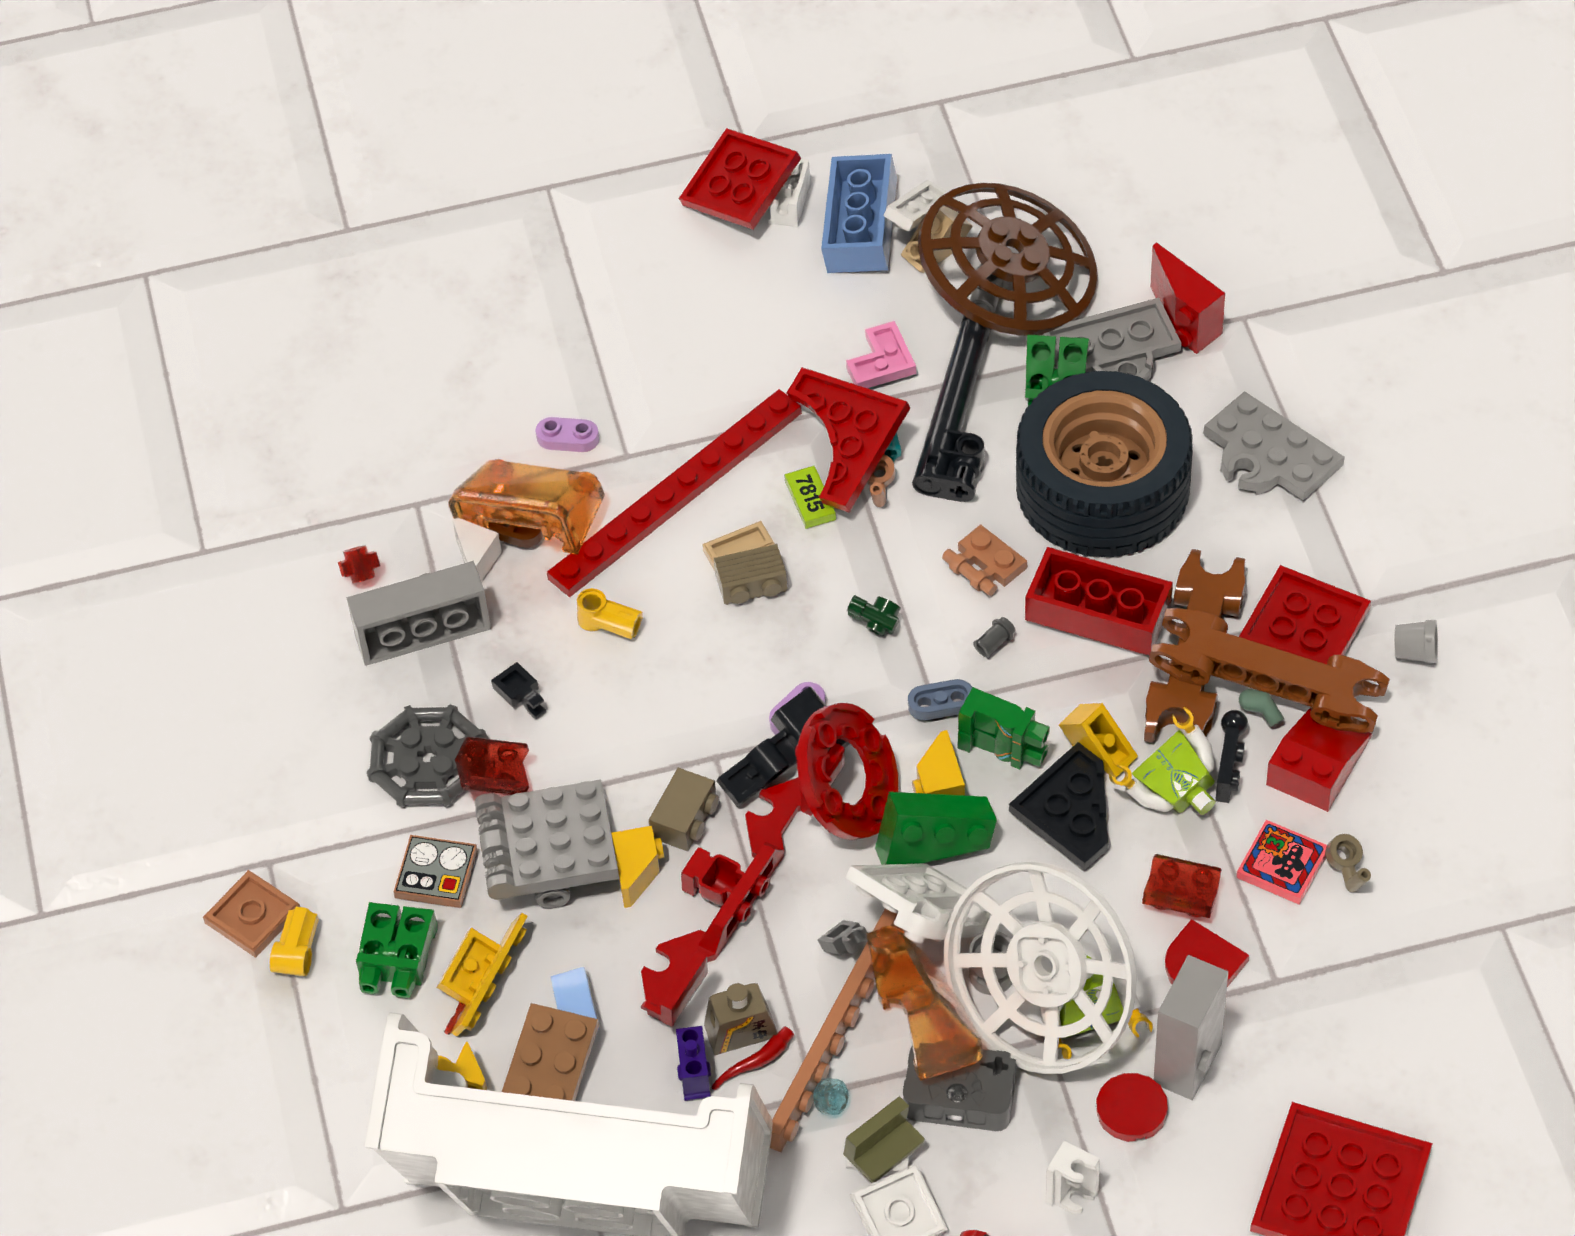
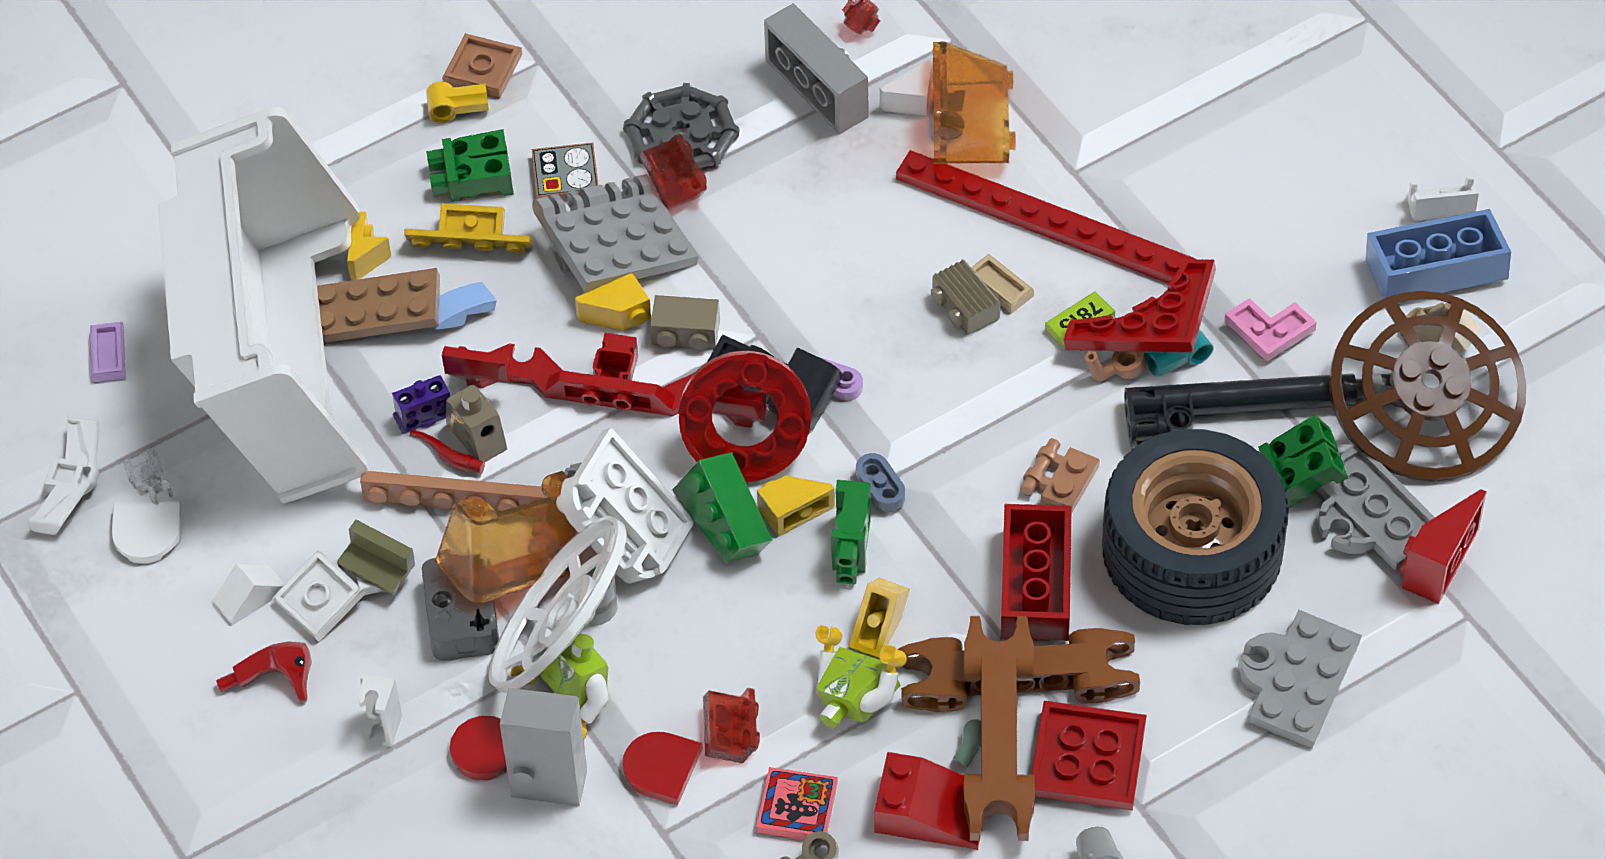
camera: 70 degrees right, 0 degrees up
black plate [491,662,546,719] -> none
lavender plate [535,417,599,452] -> none
yellow piece [577,588,643,639] -> none
red plate [678,128,801,230] -> none
clear light blue tile [813,1078,849,1115] -> none
dark green plate [847,595,901,636] -> none
white plate [883,180,947,231] -> none
dark grey pin [973,617,1016,658] -> none
black plate [1009,742,1108,871] -> none
black plate [1215,710,1248,803] -> none

